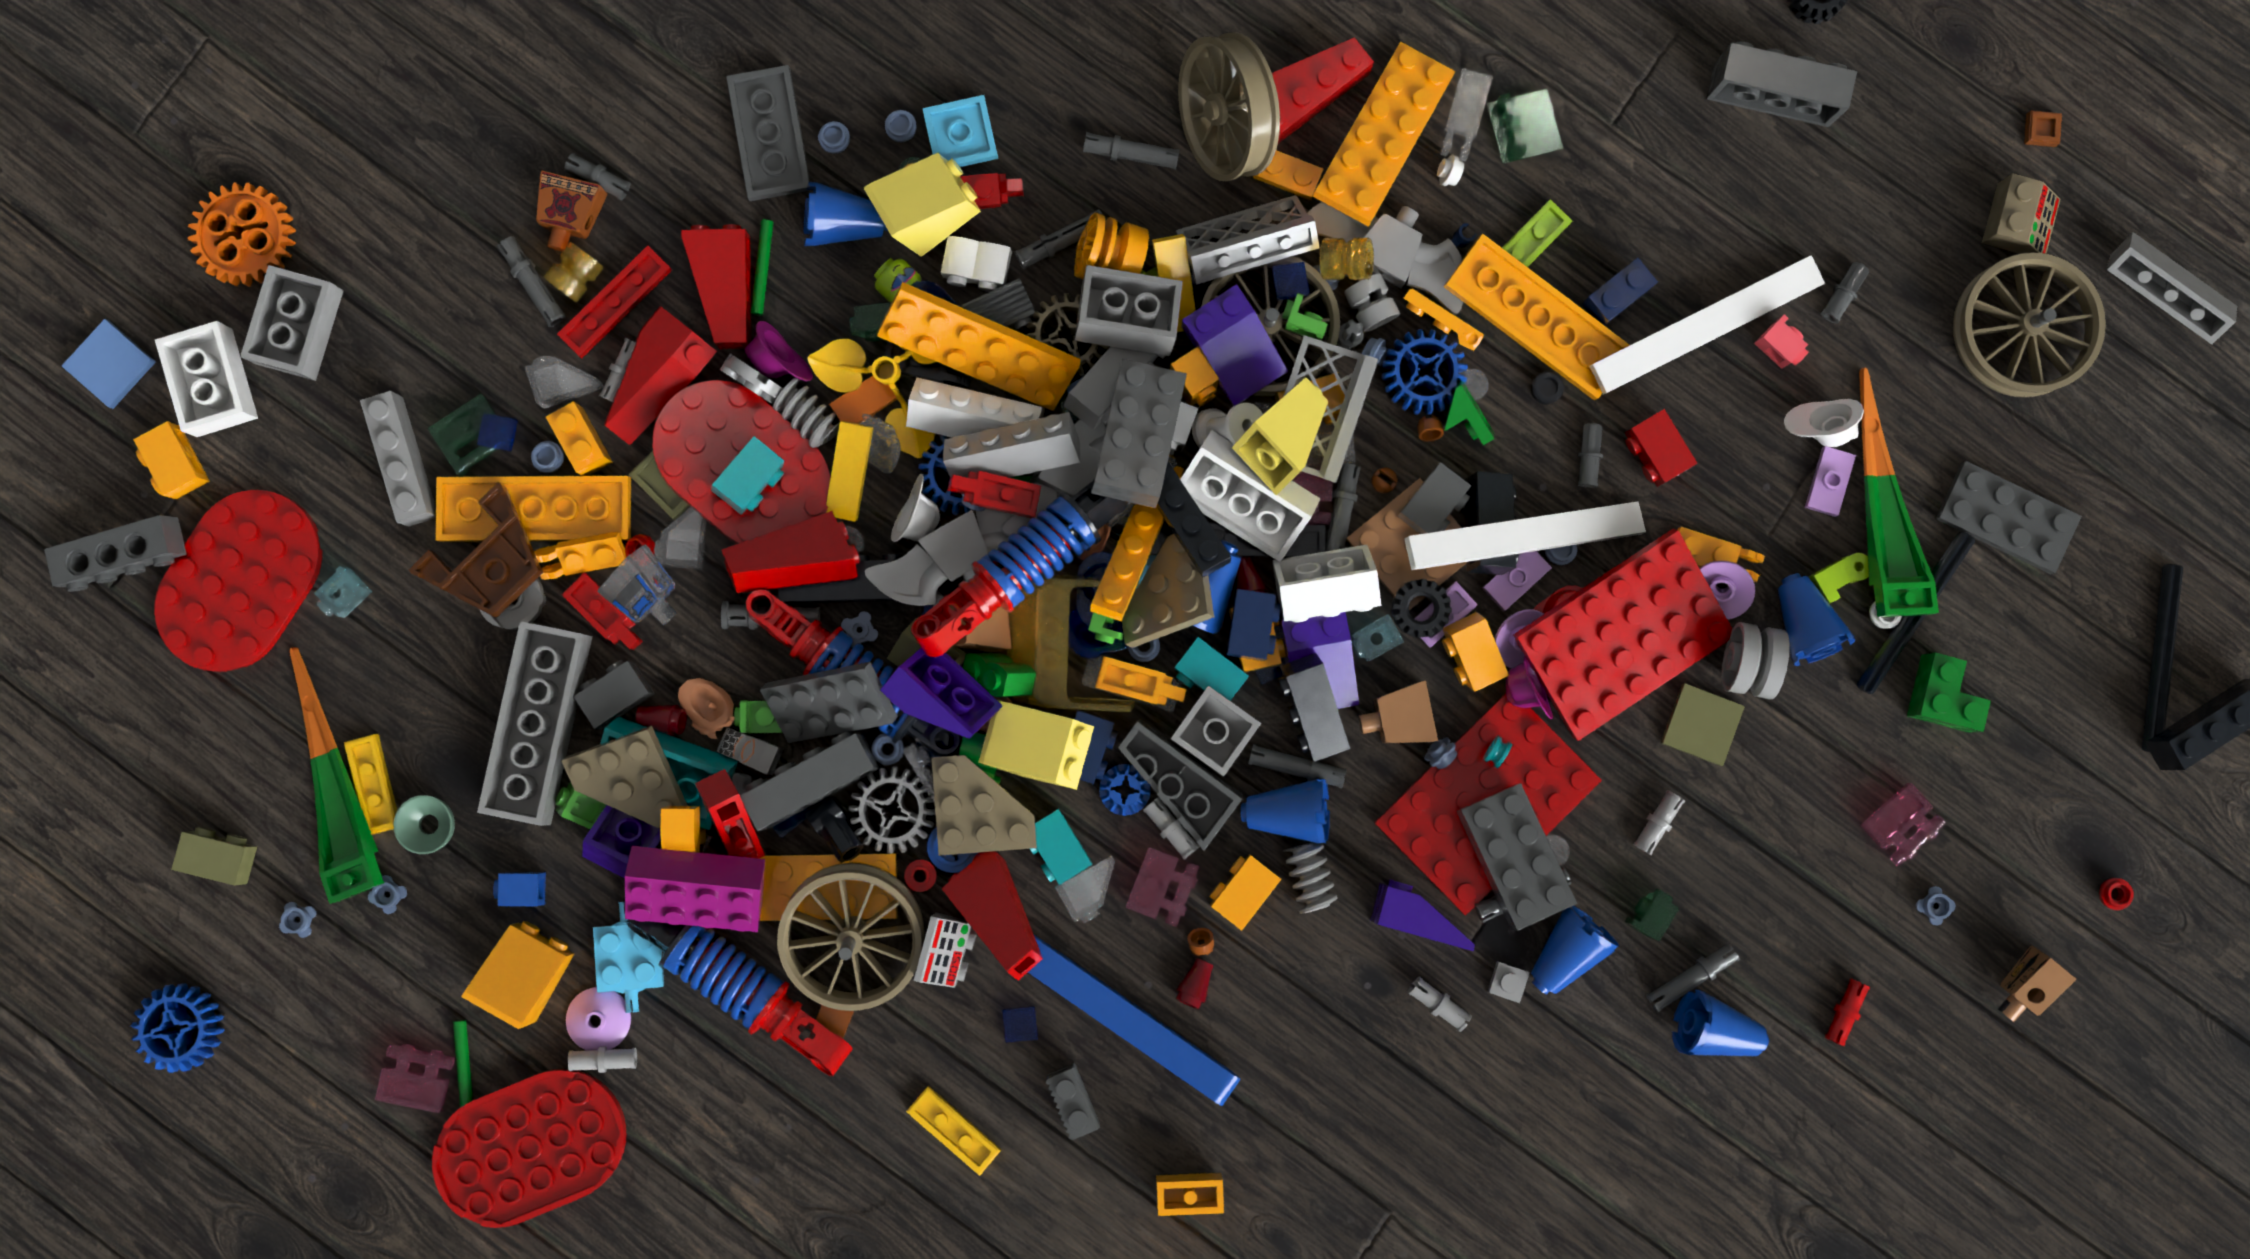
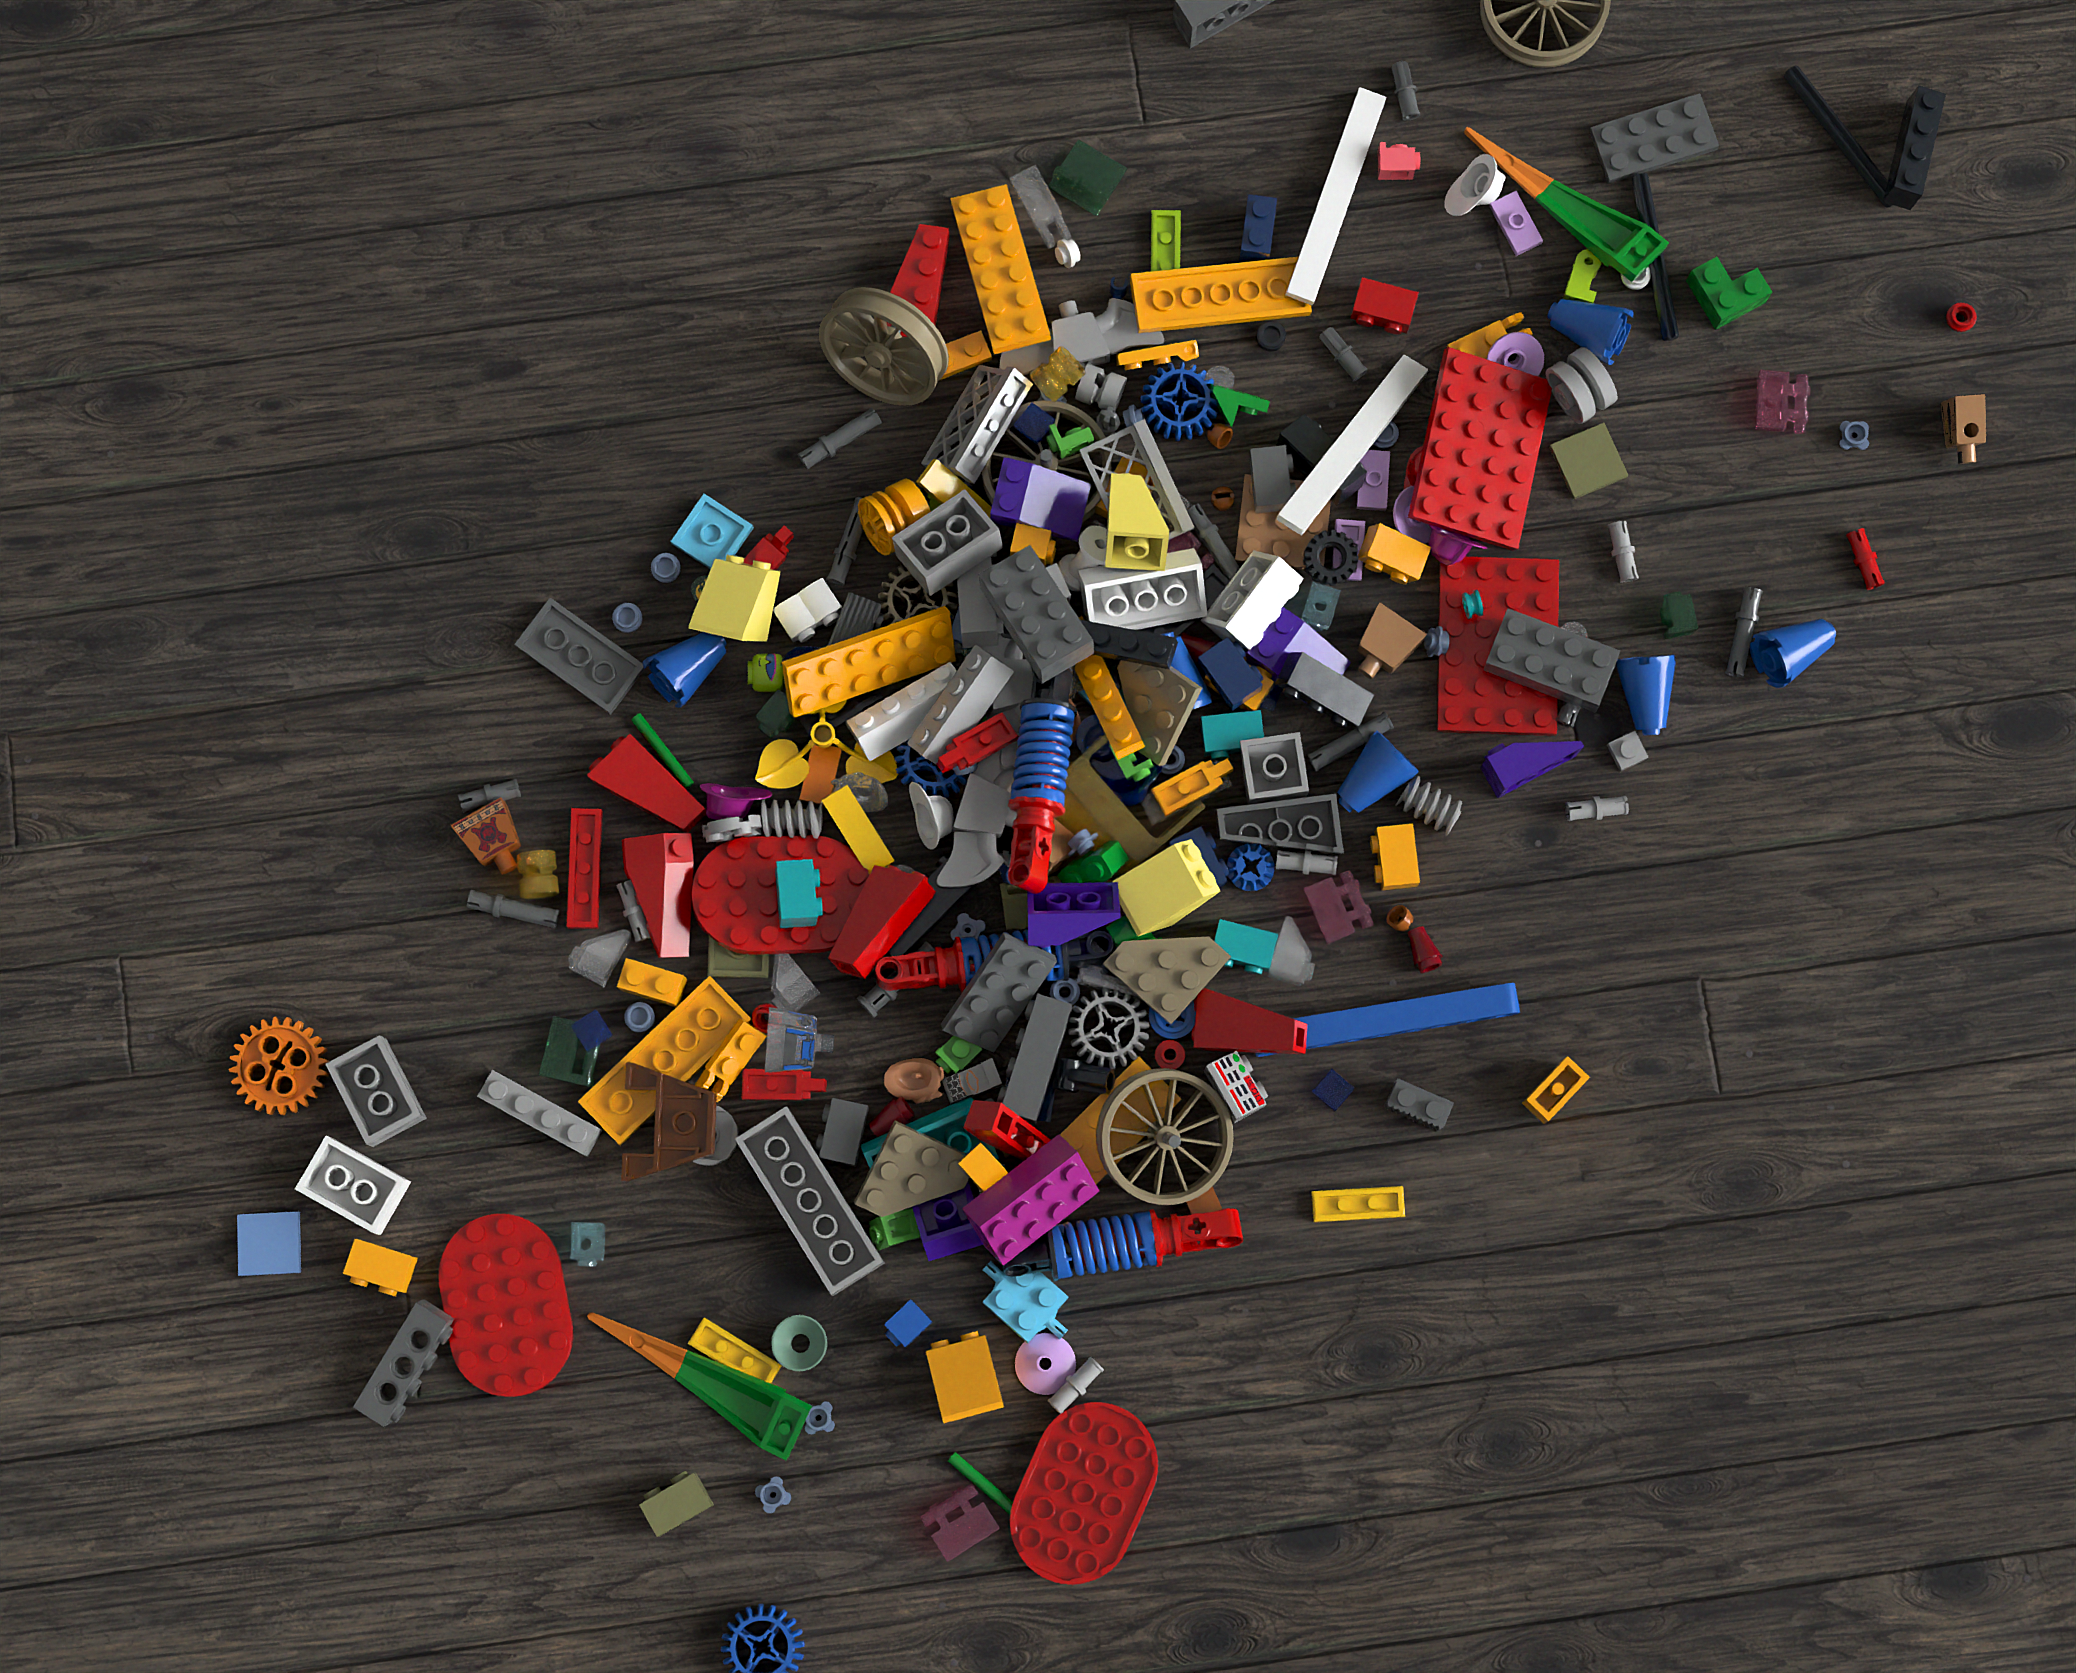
camera: 40 degrees left, 5 degrees down
none -> sand blue plate [1067,829,1098,857]

